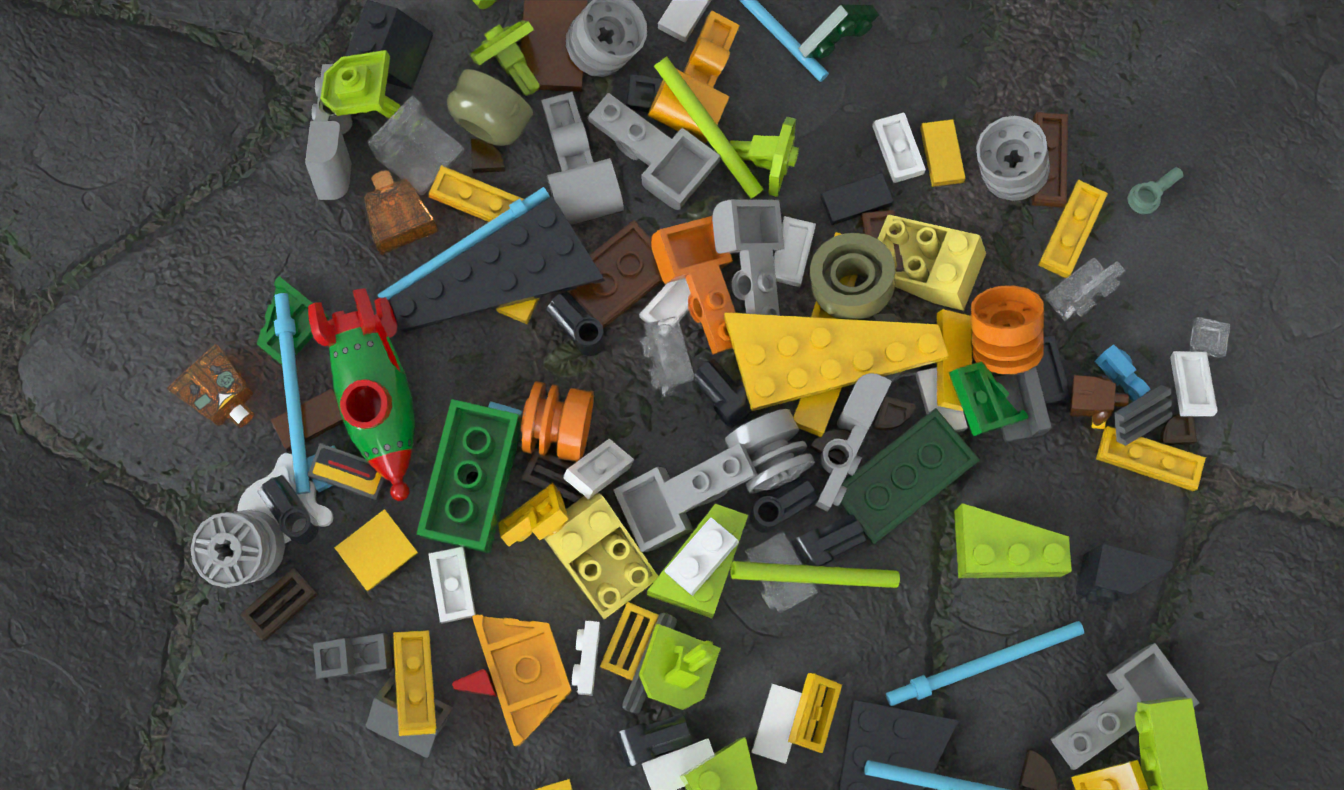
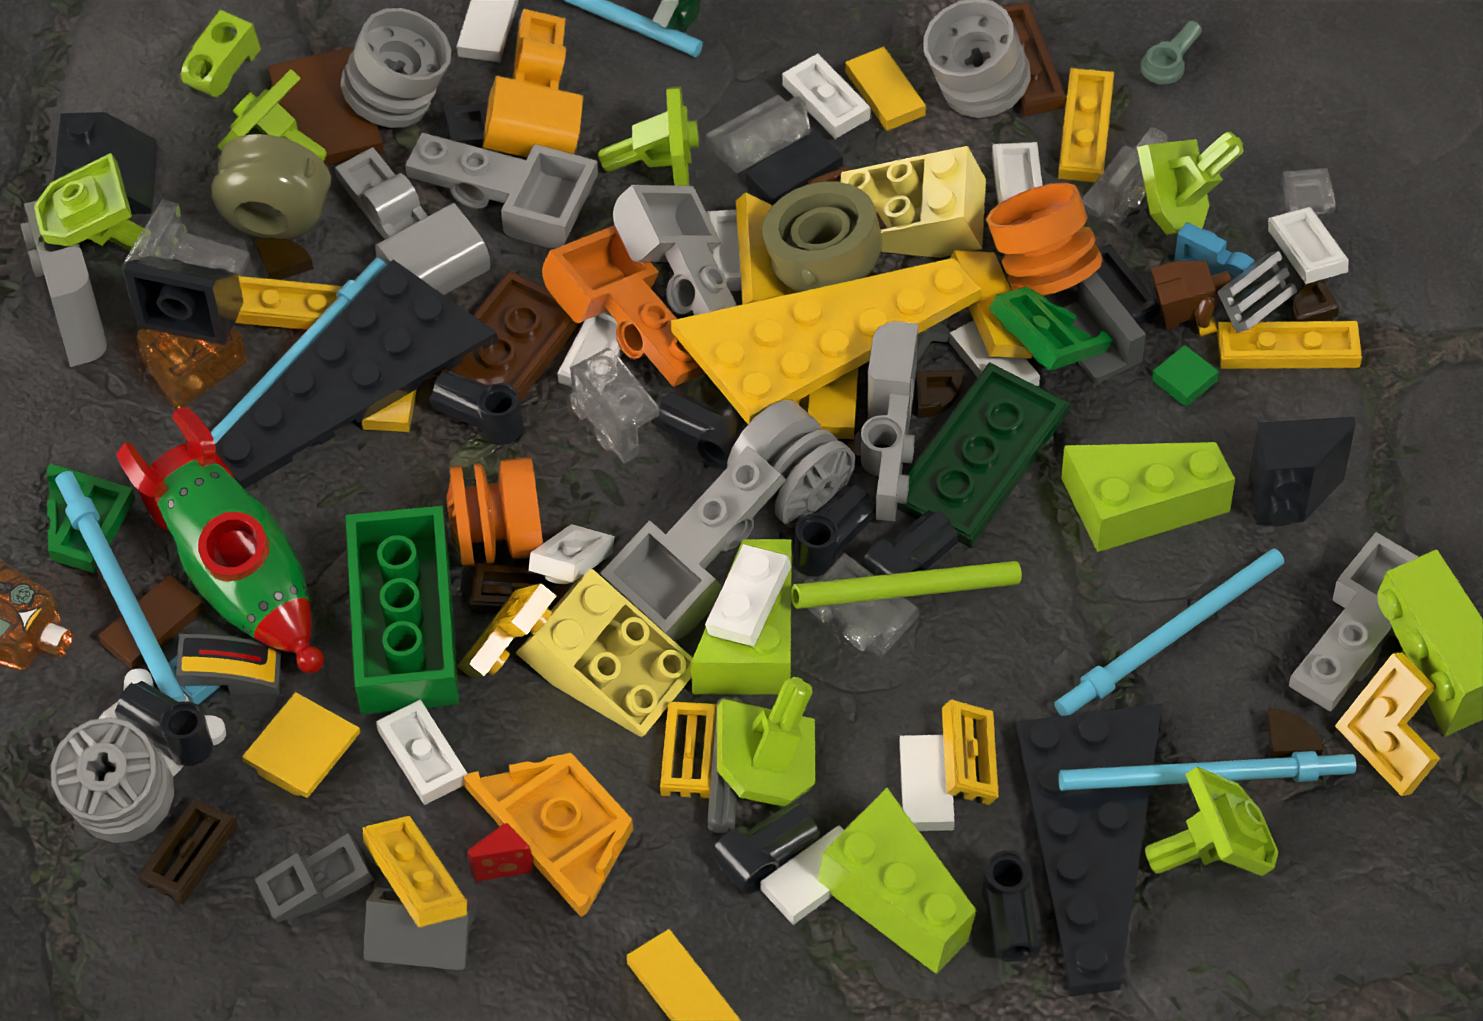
camera: 15 degrees left, 20 degrees down
white plate [572,621,601,696] -> none
lime piece [654,56,763,199] -> none
none -> black slope [123,256,244,345]
none -> clear bracket [705,95,810,174]
none -> yellow tile [736,192,787,304]
none -> white tile [992,142,1042,205]
none -> lime piece [1137,132,1244,235]
none -> green tile [1152,345,1219,407]

